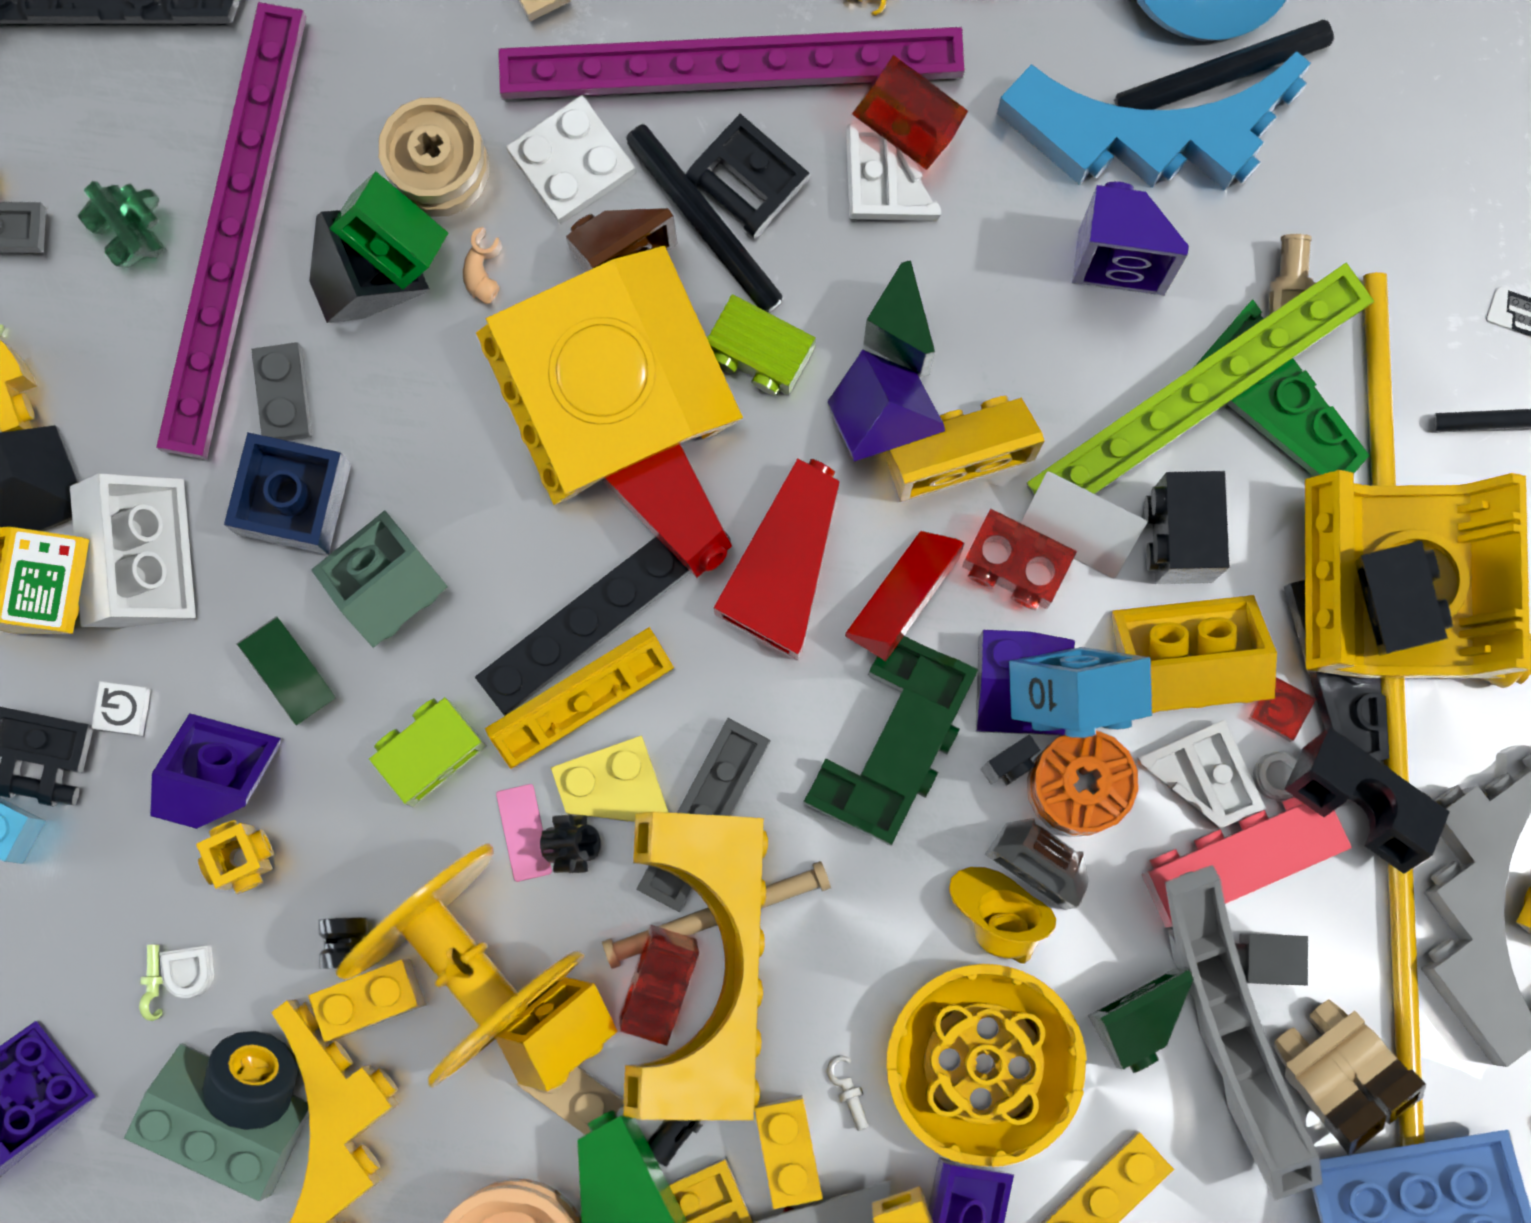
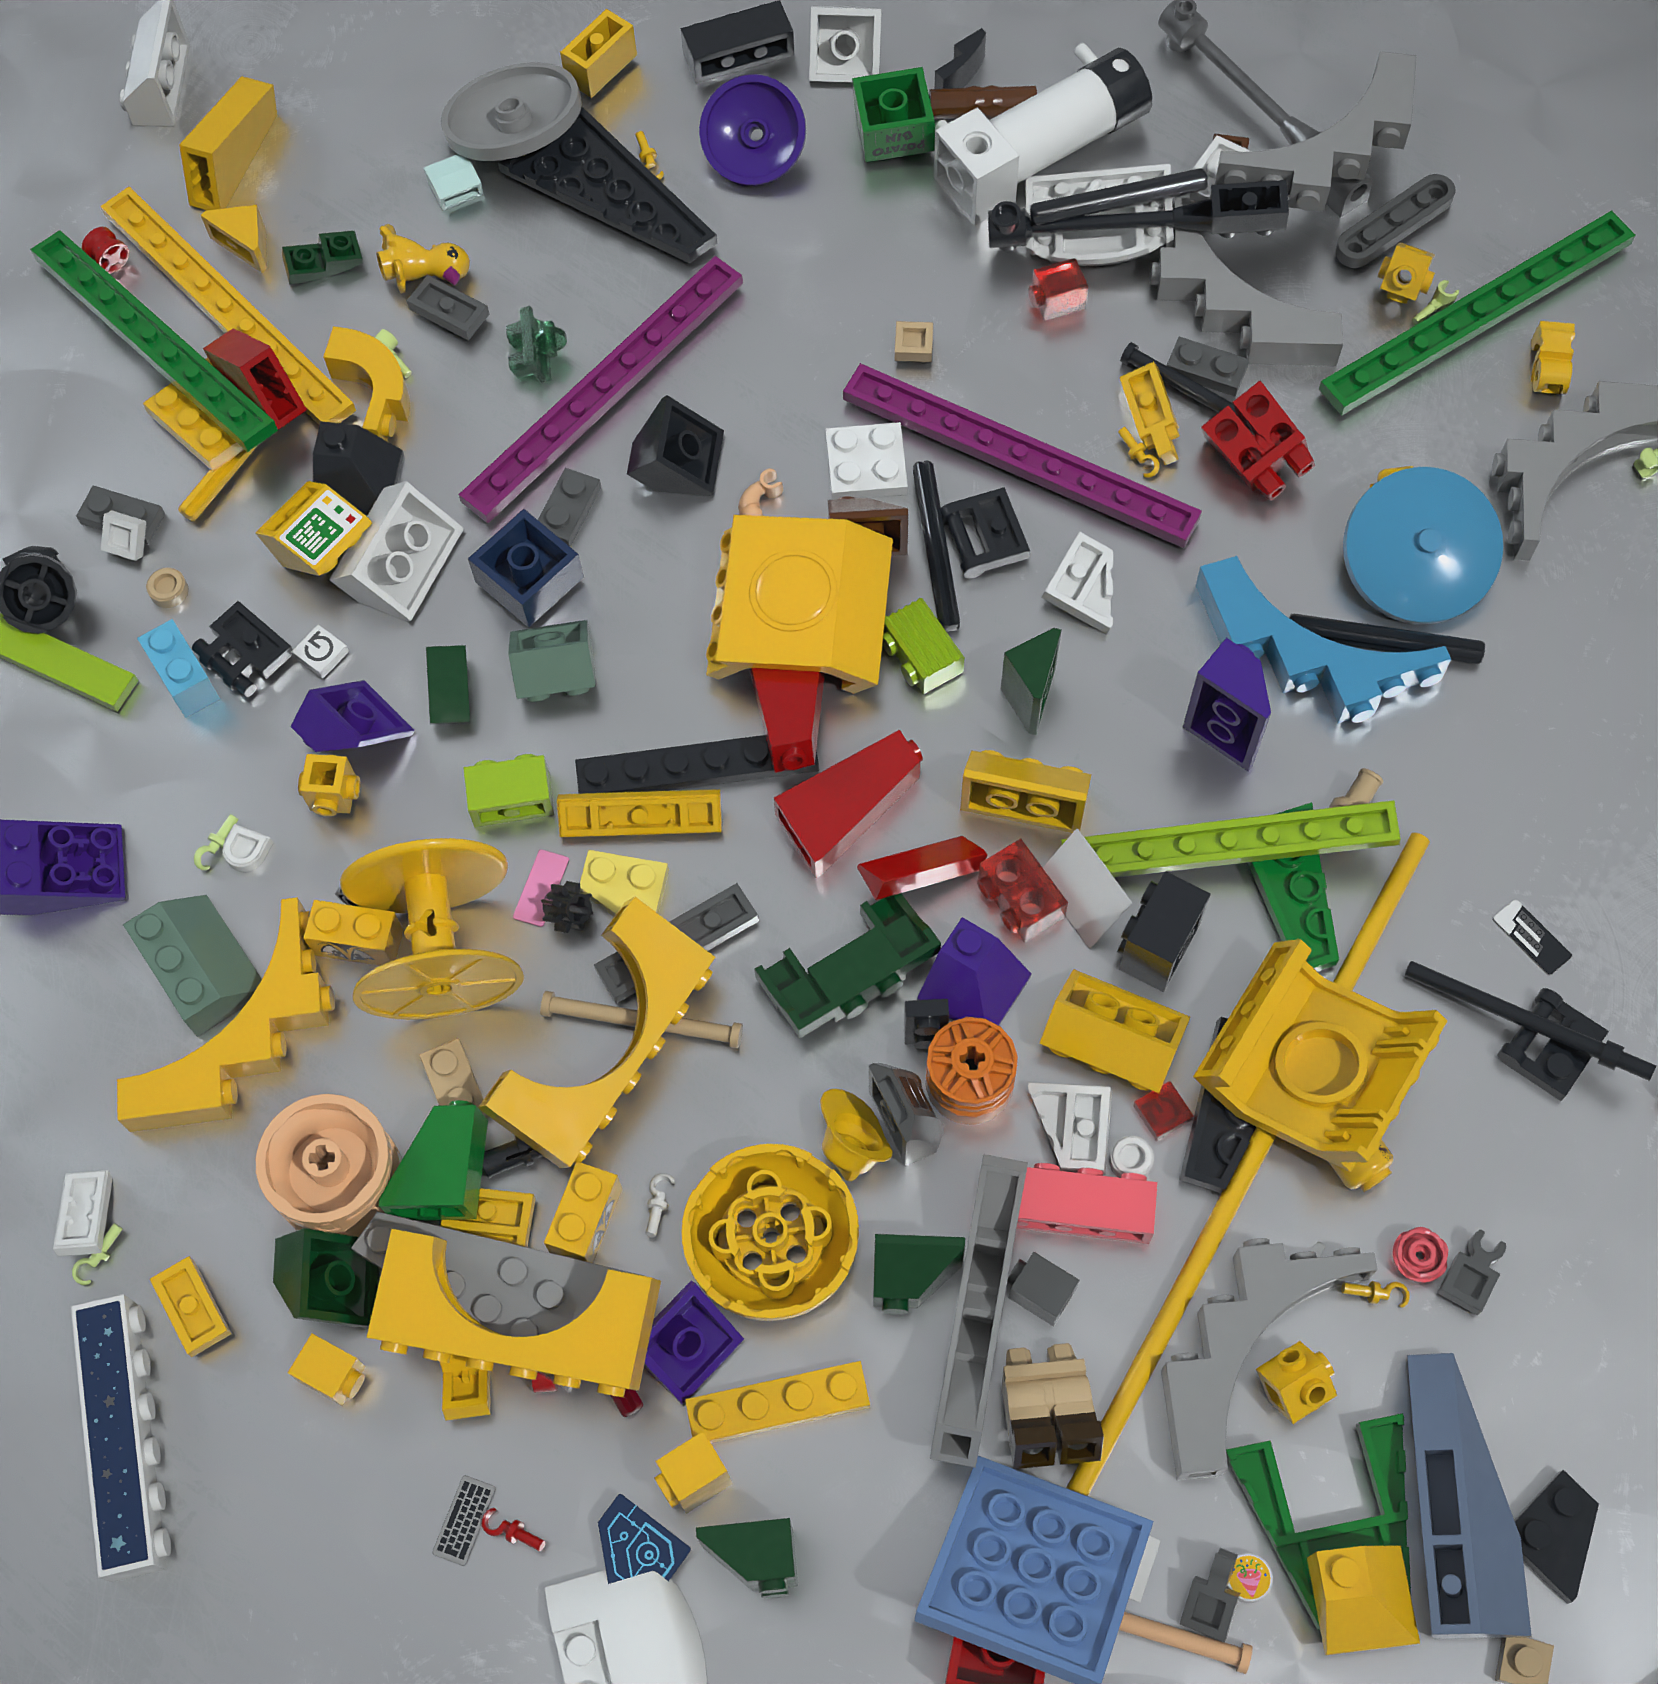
camera: 30 degrees right, 15 degrees down
black wheel [202,1031,298,1130] -> none
green brick [329,171,449,290] -> none
tan wheel [379,98,489,217] -> none
yellow brick [495,977,618,1092] -> none
clear red brick [619,924,699,1046] -> none
dark purple slope [827,349,945,462] -> none
clear red brick [852,54,968,170] -> none
dark azure brick [1009,647,1152,738] -> none
black arch [1284,727,1450,874] -> none
black brick [1355,540,1453,656] -> none

